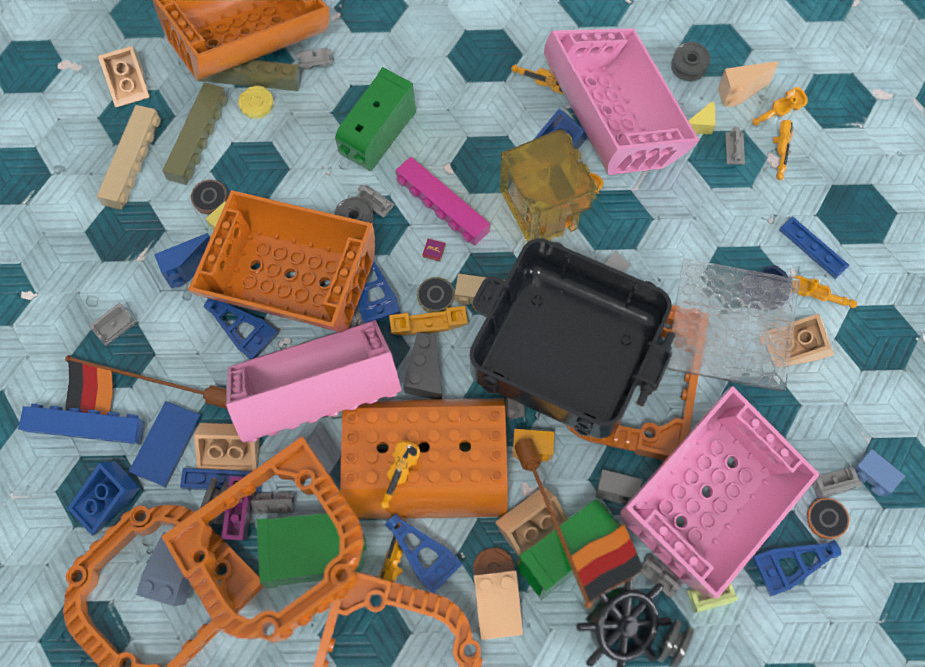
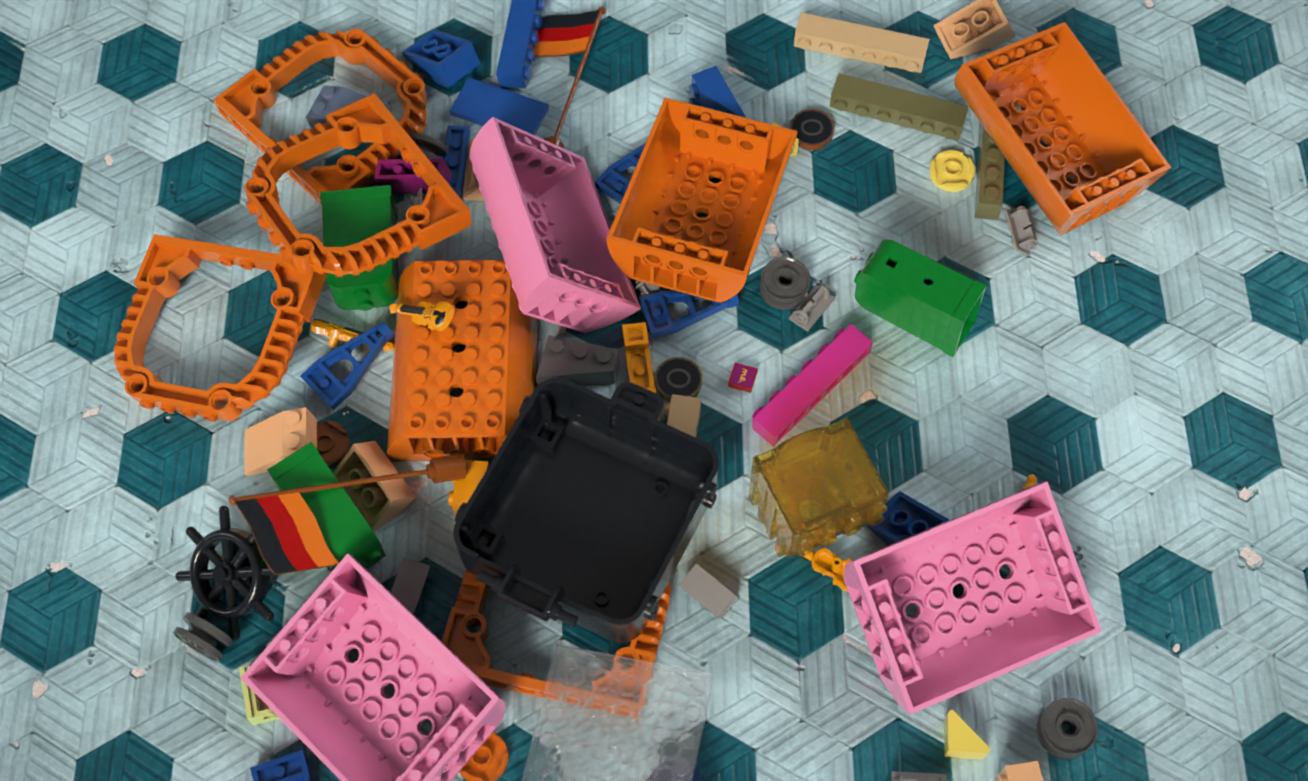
camera: 90 degrees right, 5 degrees down
light grey hinge [89,302,137,347] -> none

